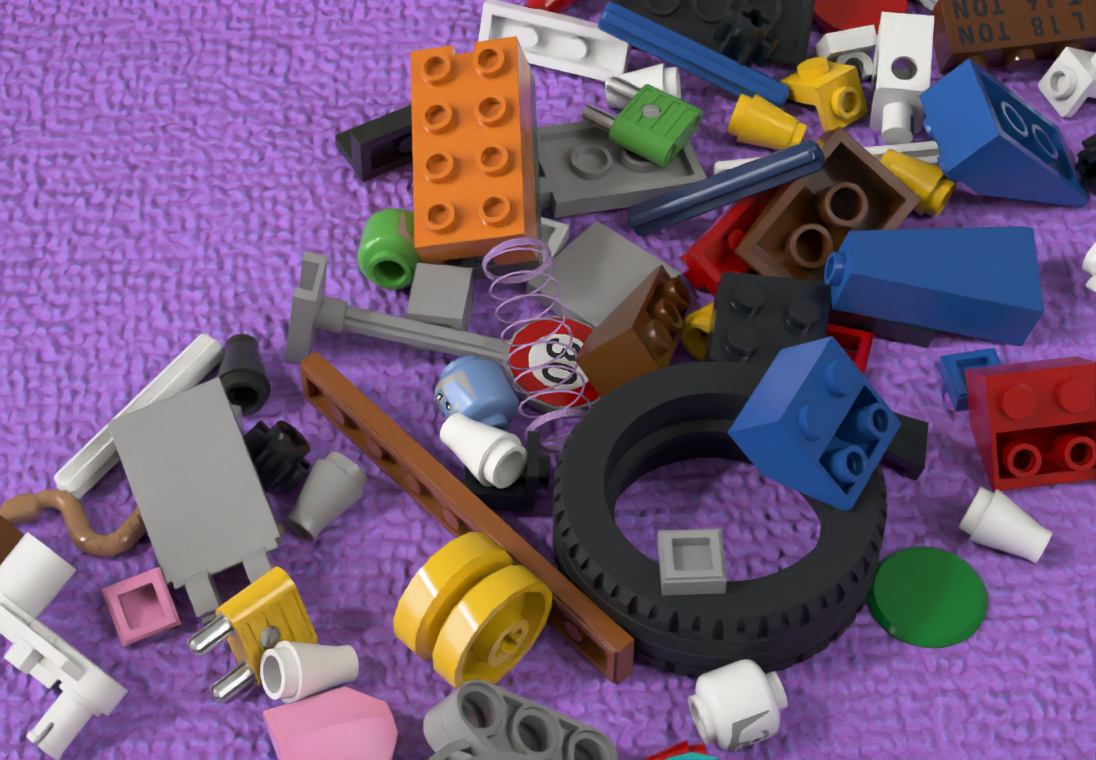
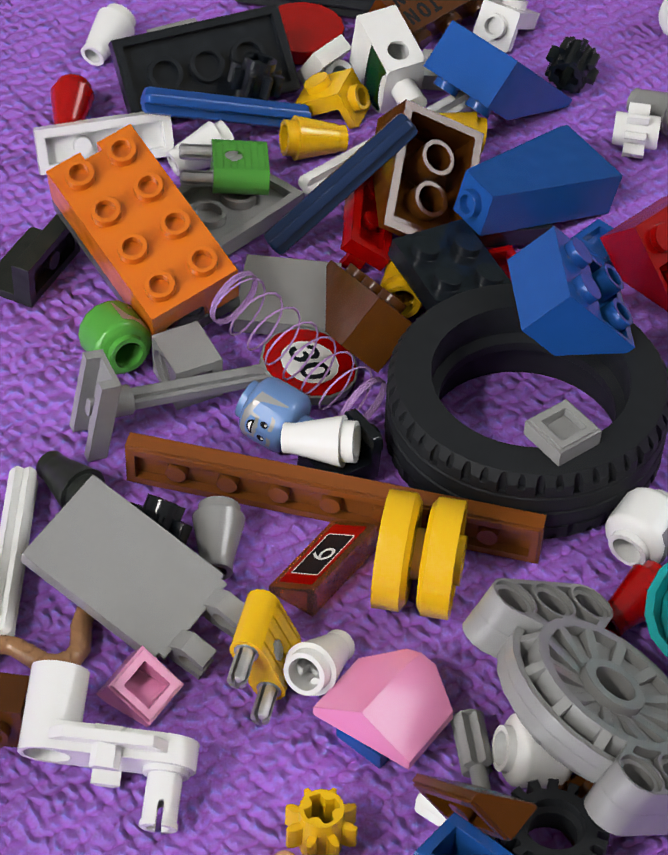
camera: 35 degrees left, 5 degrees down
none -> clear orange slope [269,520,377,617]

